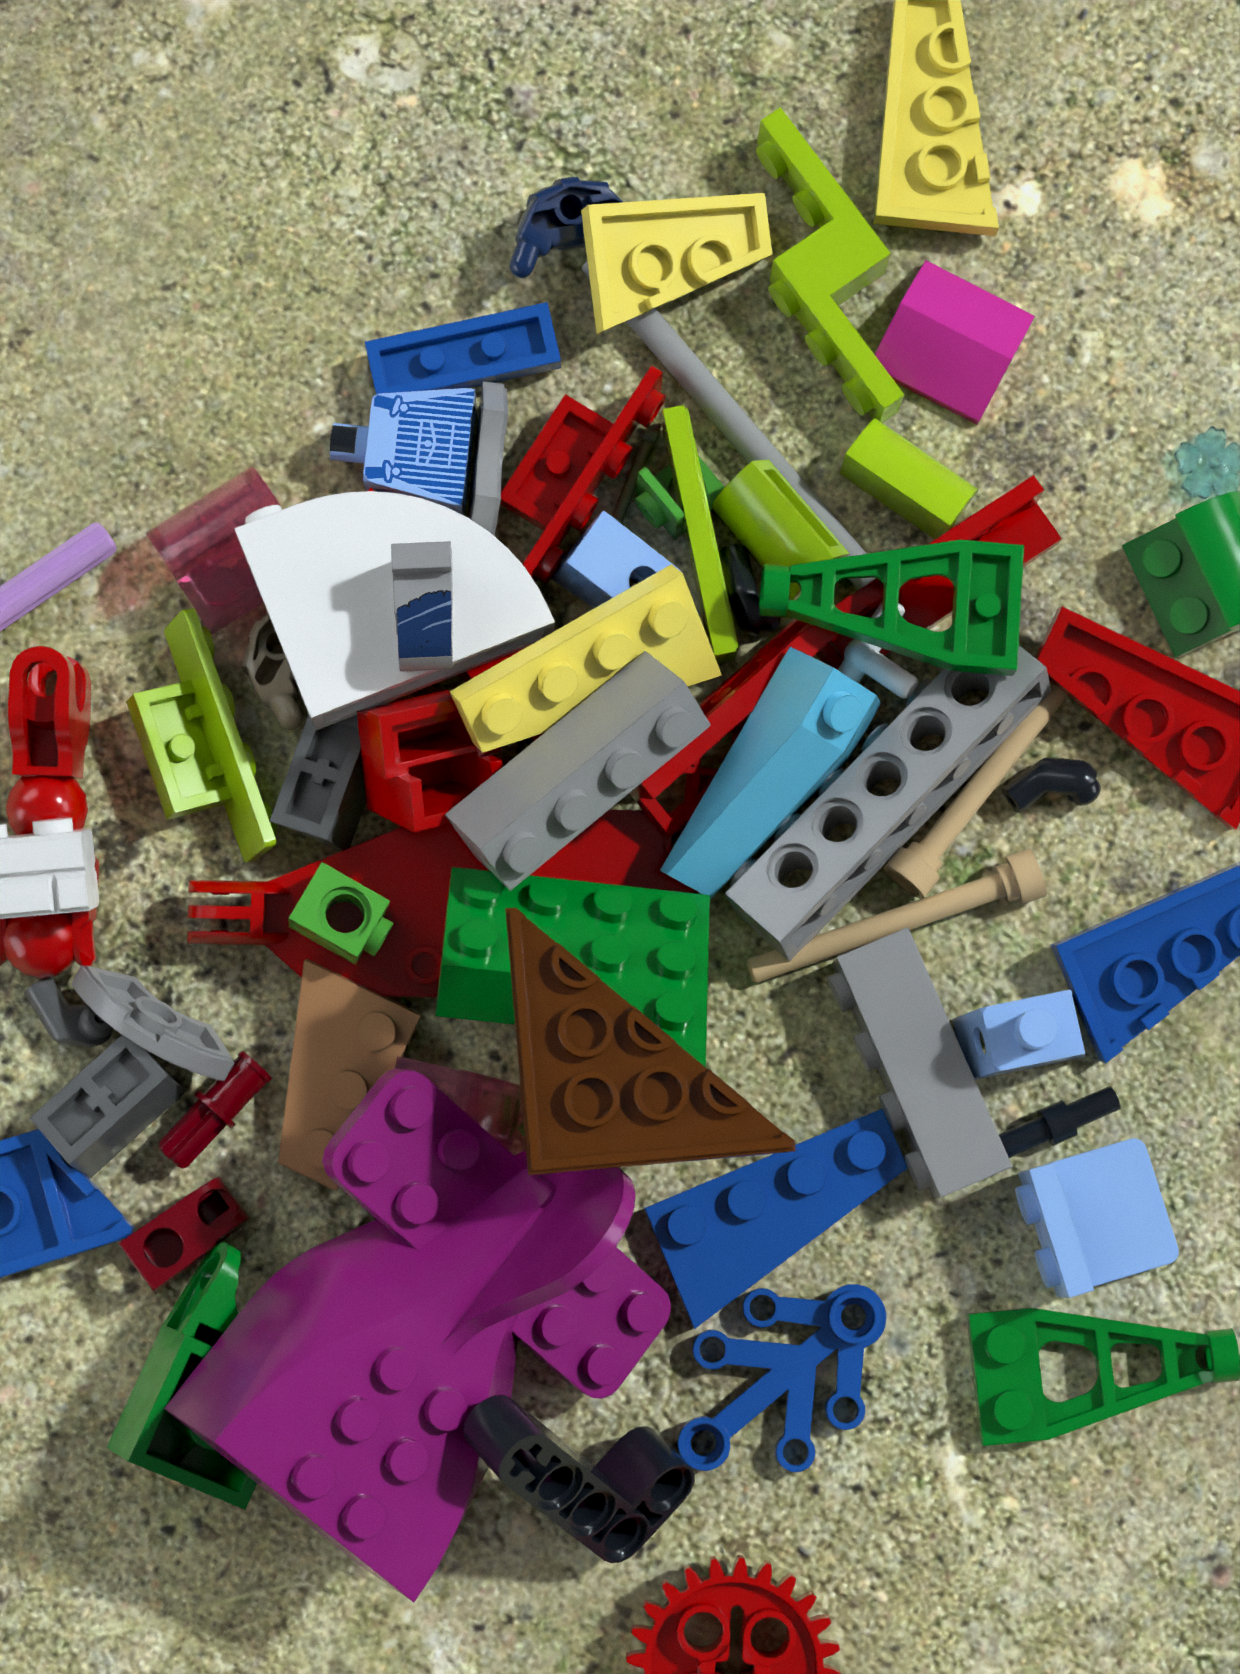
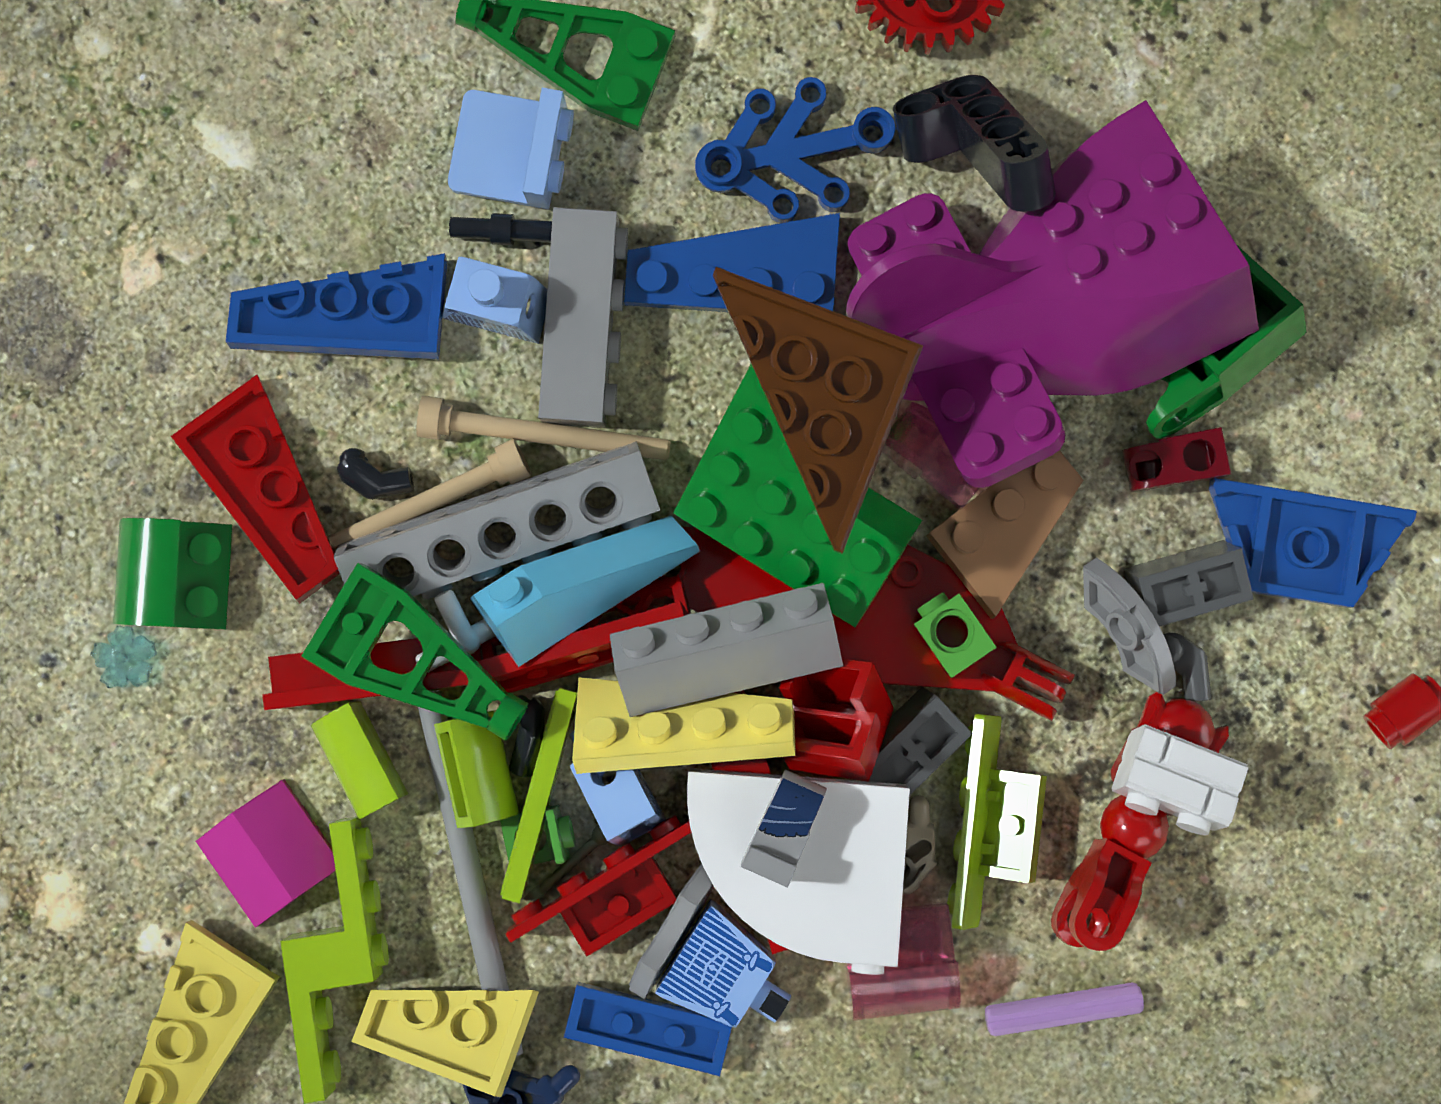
camera: 145 degrees left, 5 degrees up
dark red axle [158,1051,272,1169] -> none

